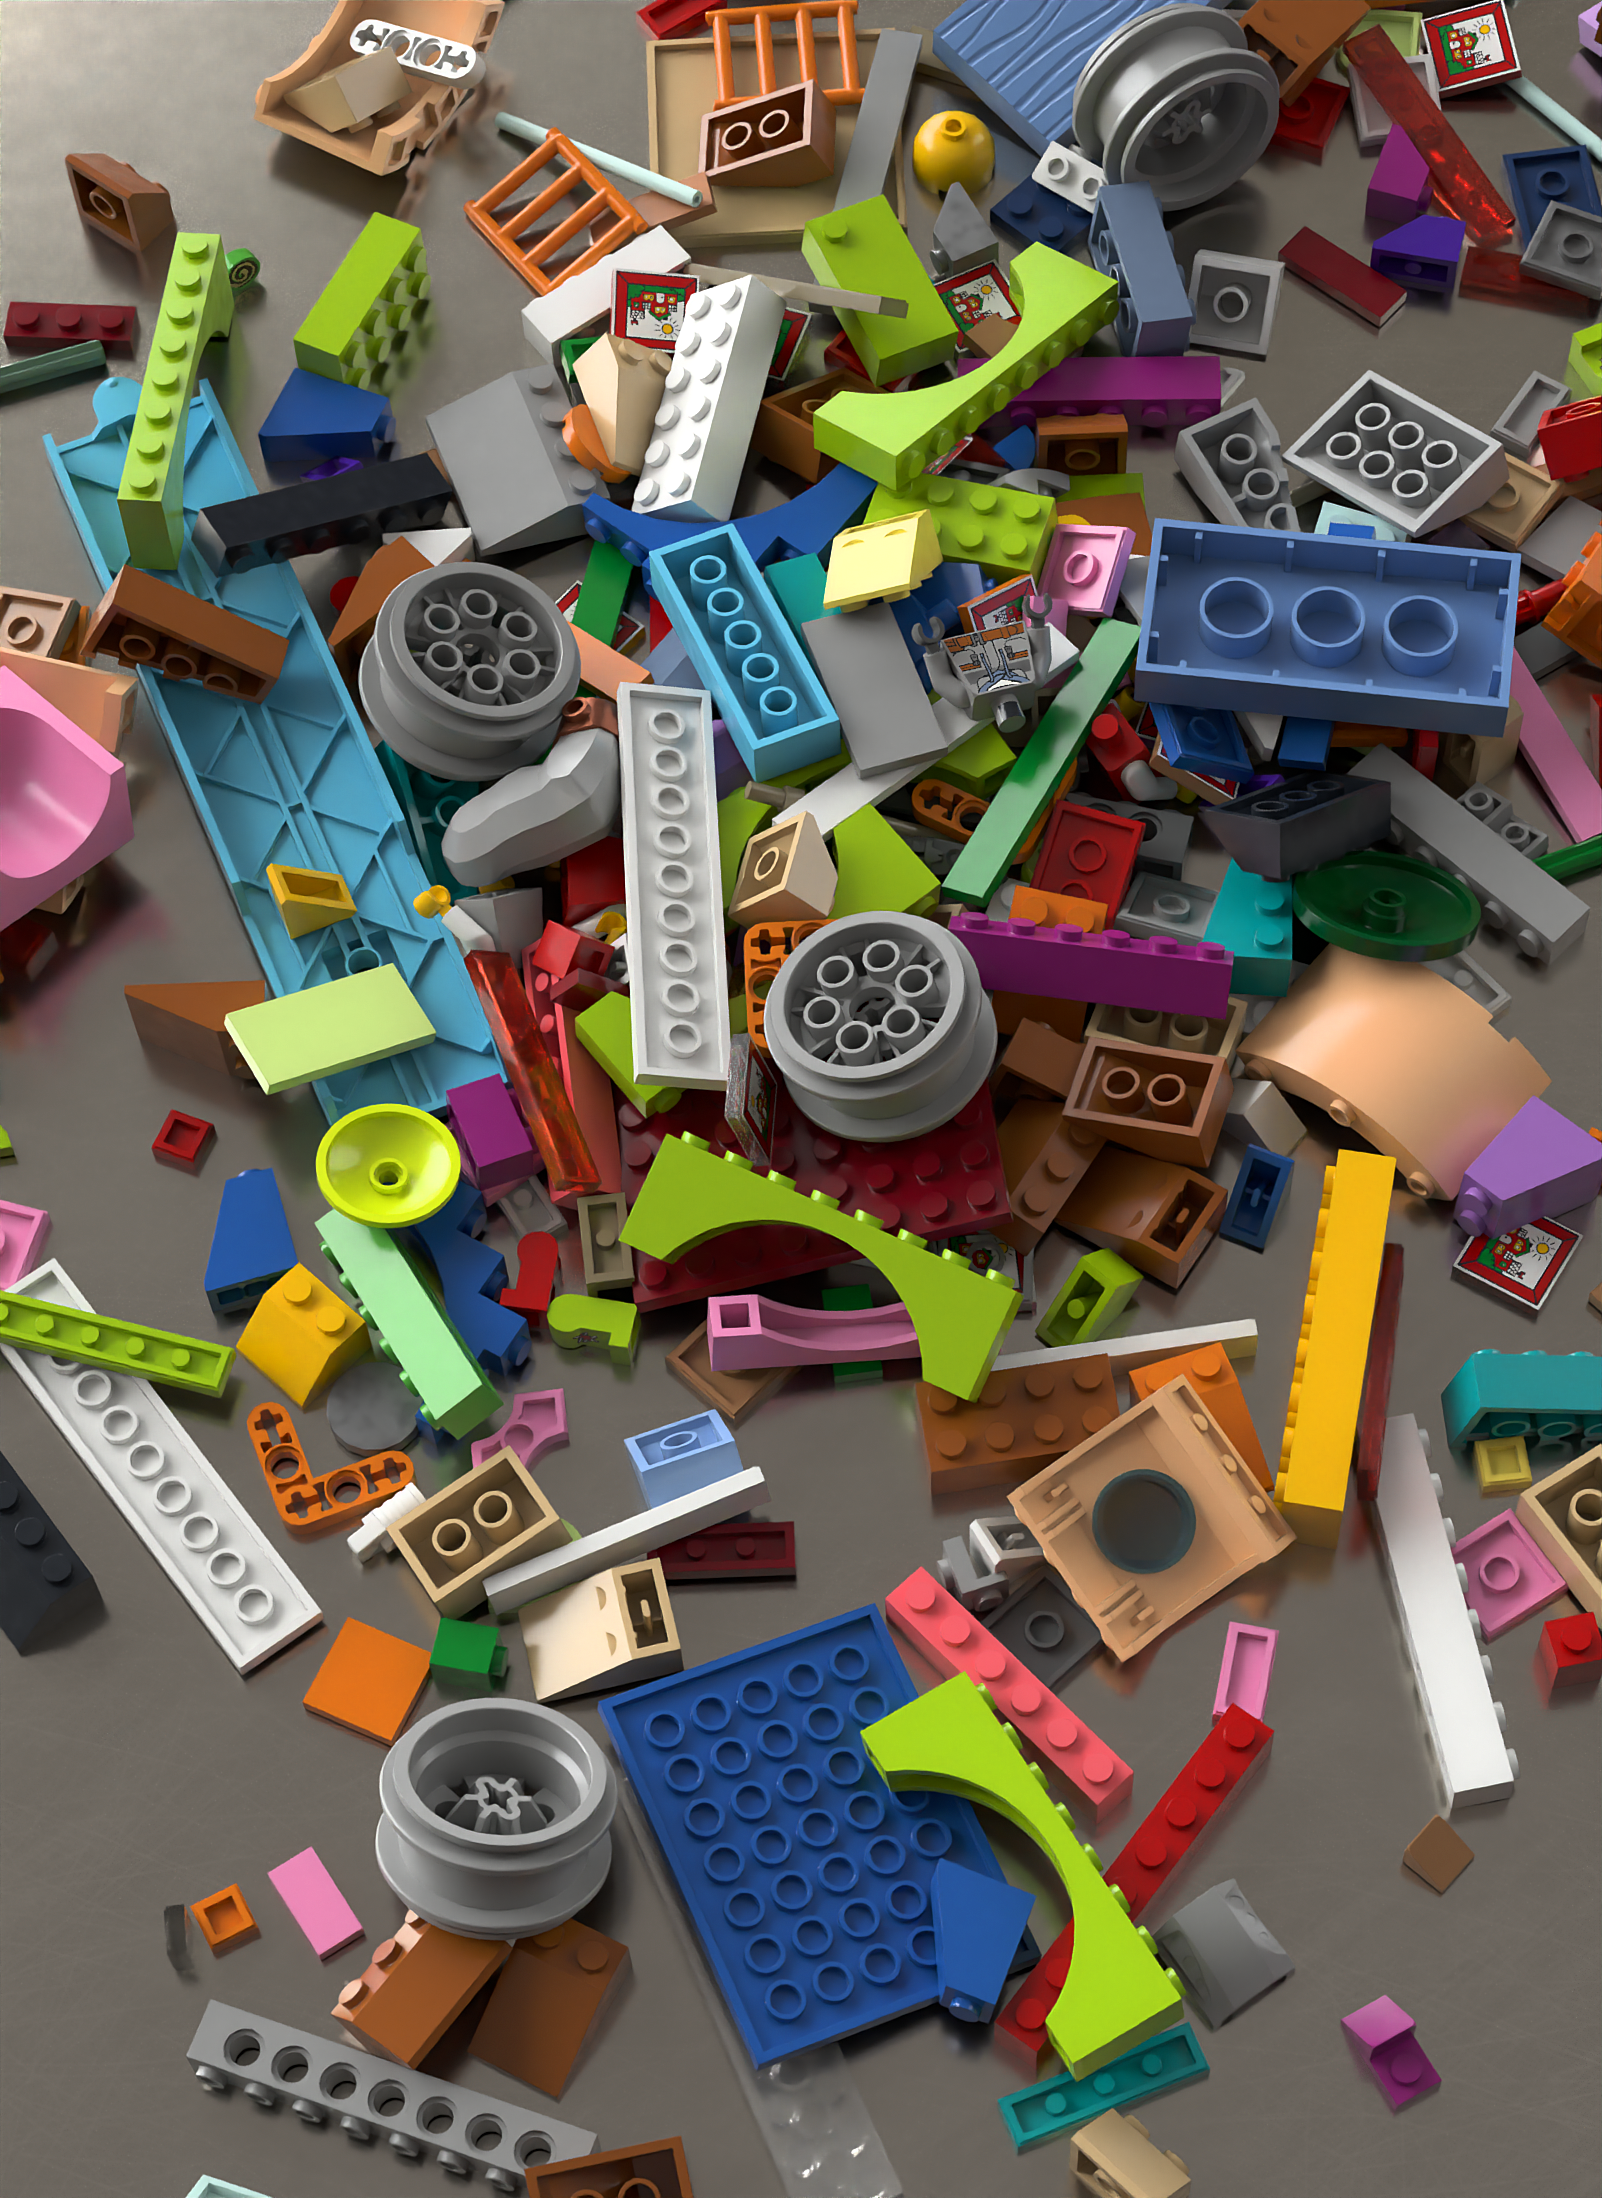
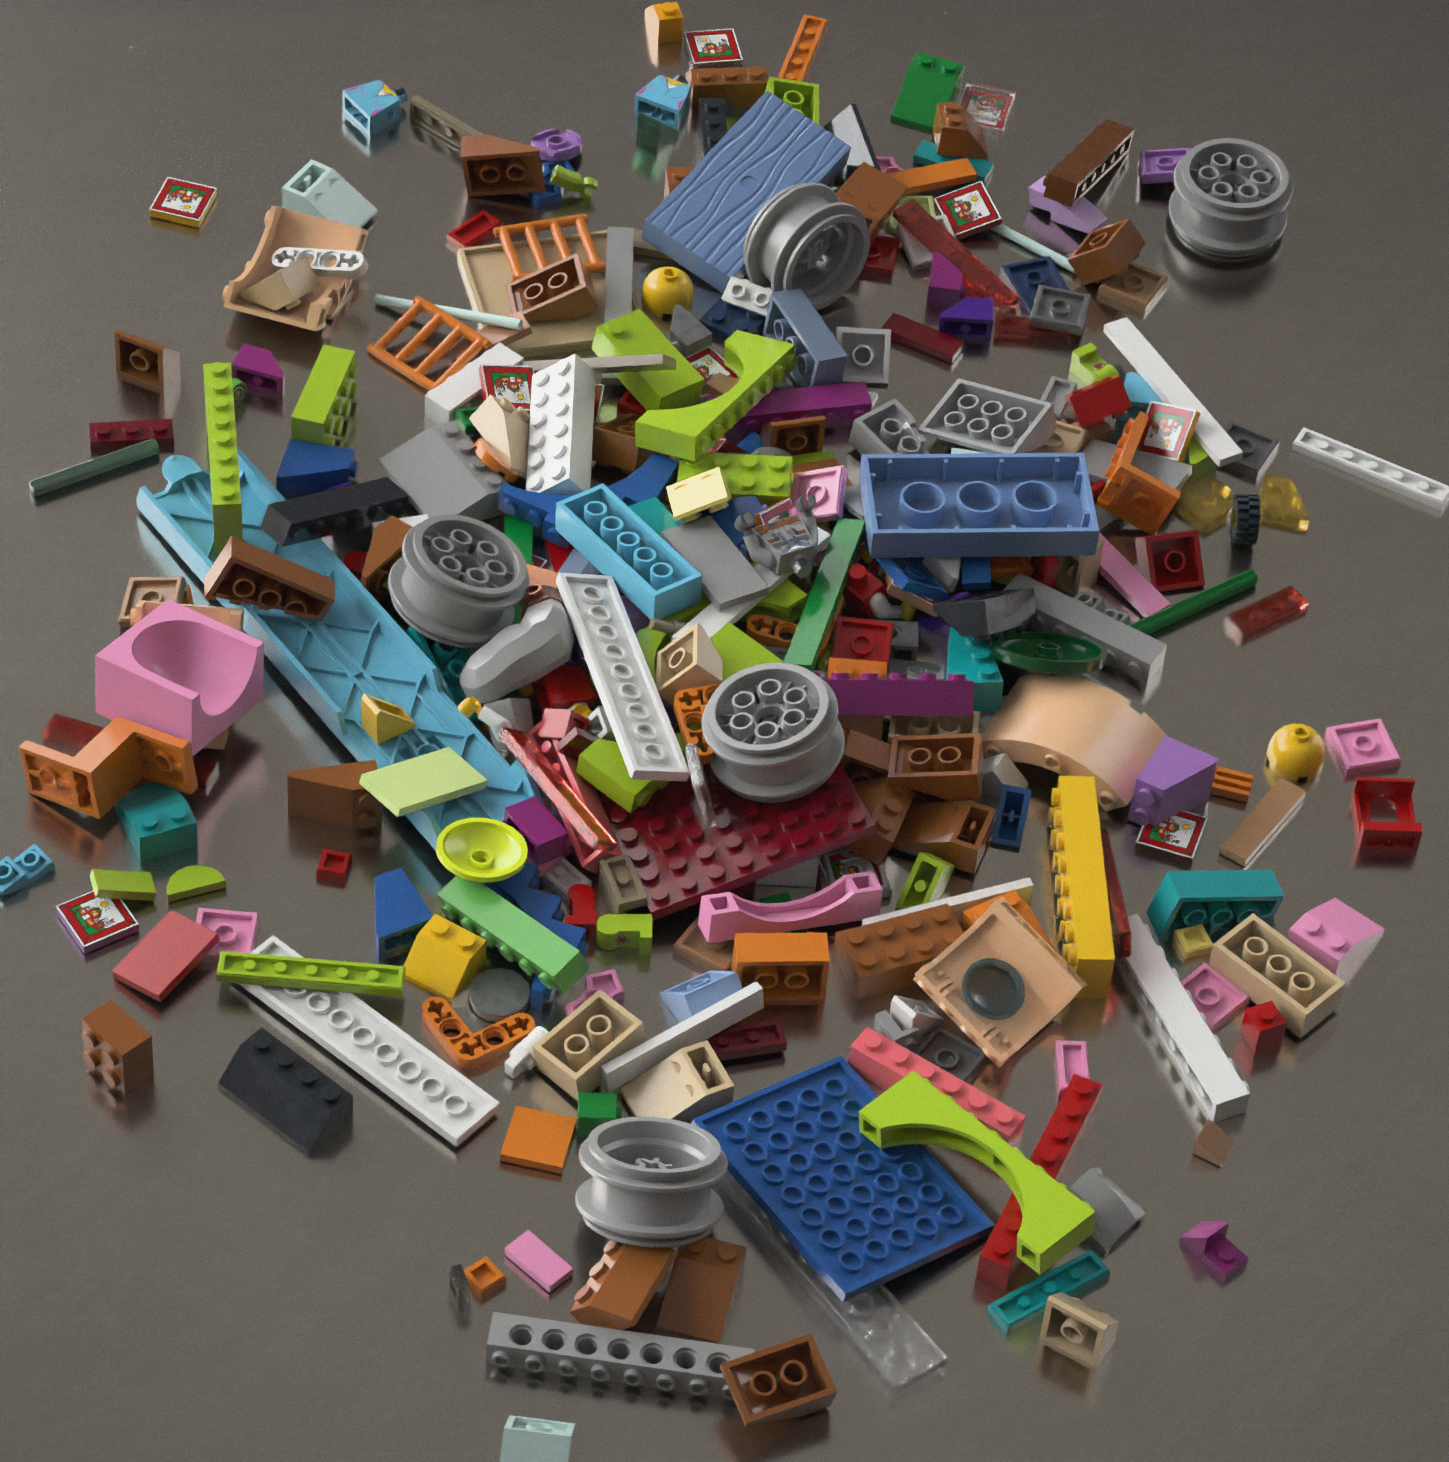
camera: 20 degrees left, 15 degrees down
lime arch [618,1131,1025,1403] -> none
blue slope [930,1858,1037,2024] -> none
none -> magenta slope [232,343,285,398]
none -> orange brick [731,932,830,1001]

